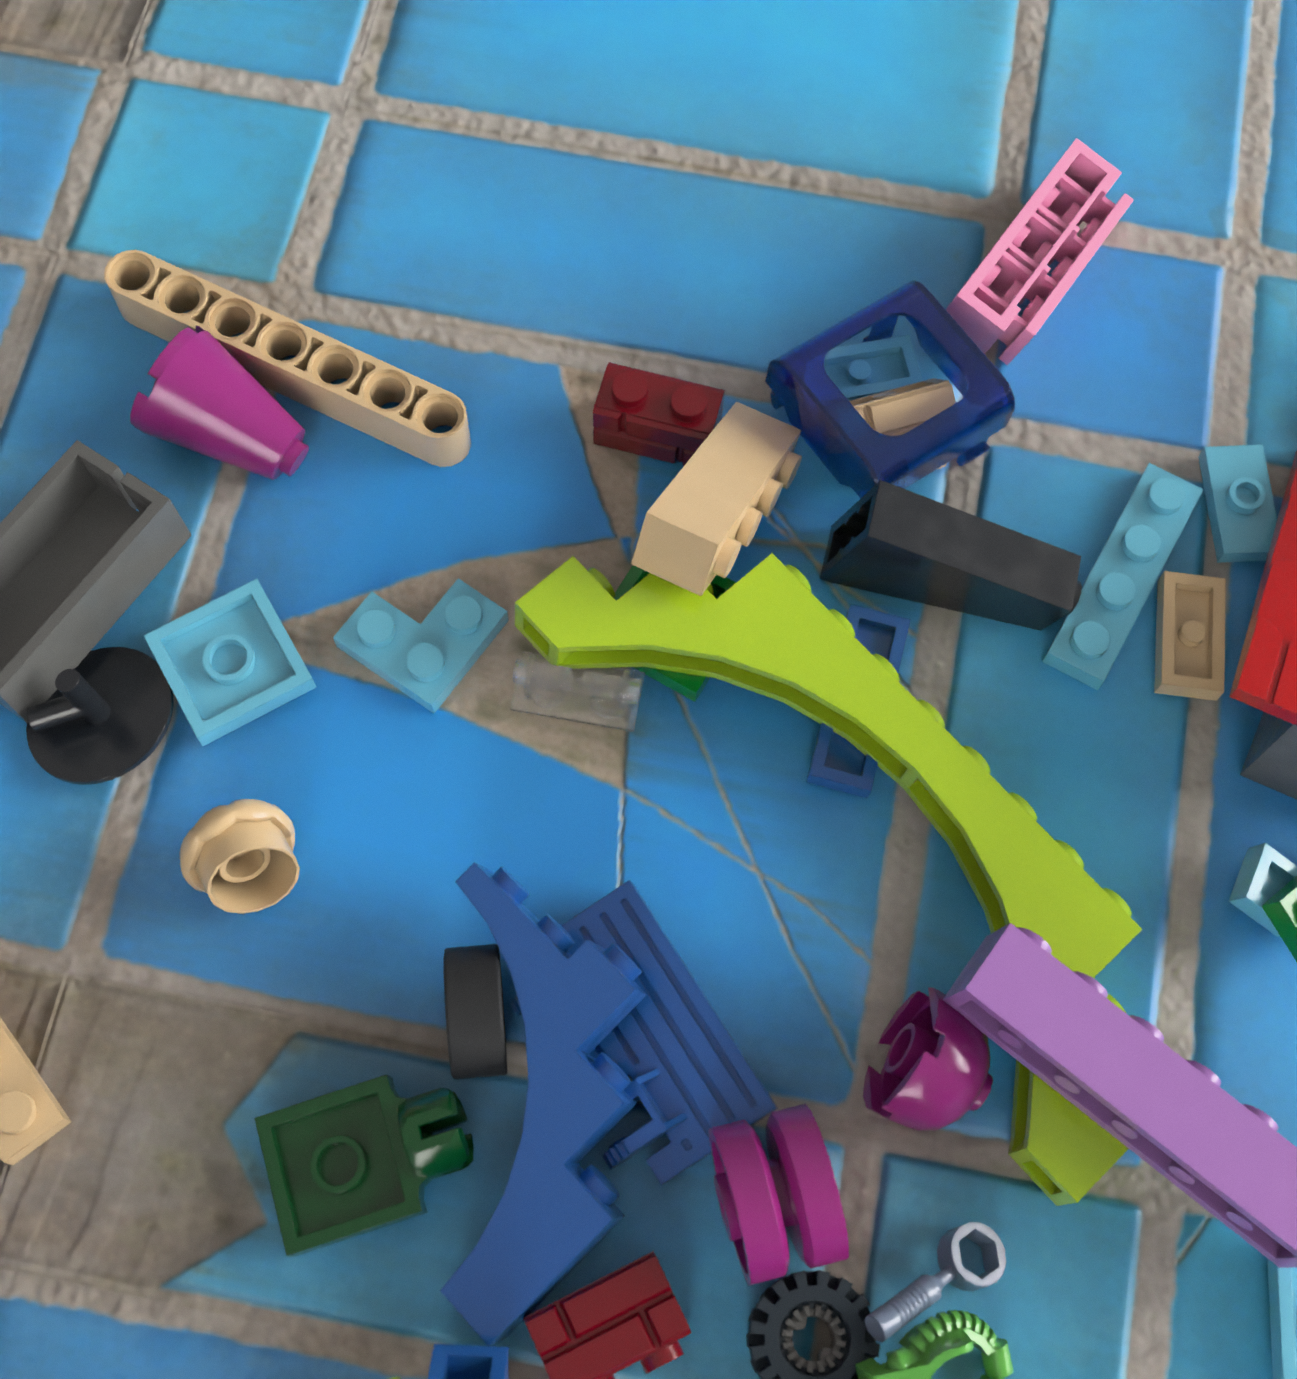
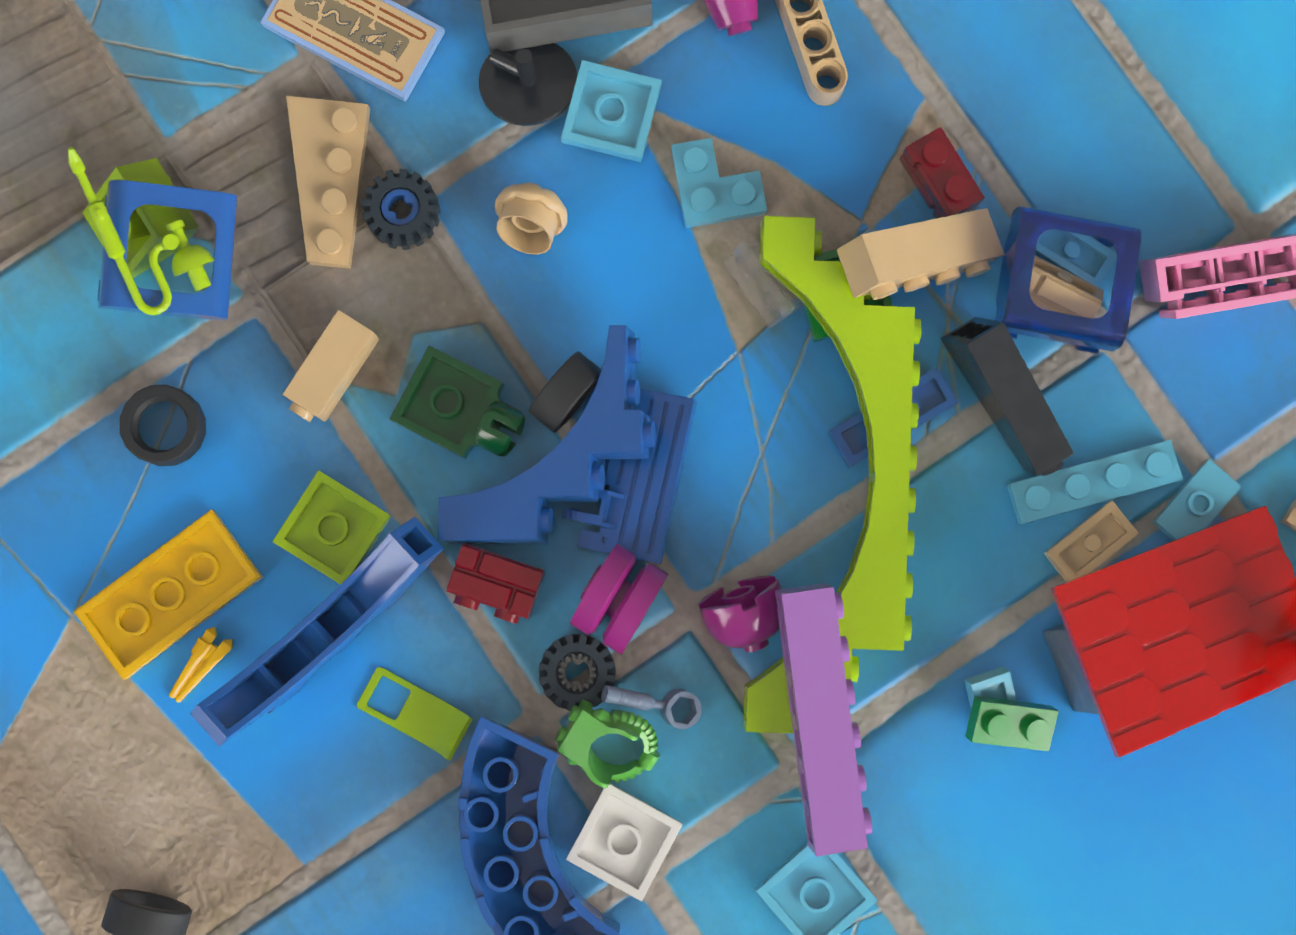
camera: 45 degrees right, 15 degrees up
none -> tan brick [282,310,380,422]
none -> black bush [362,169,441,250]

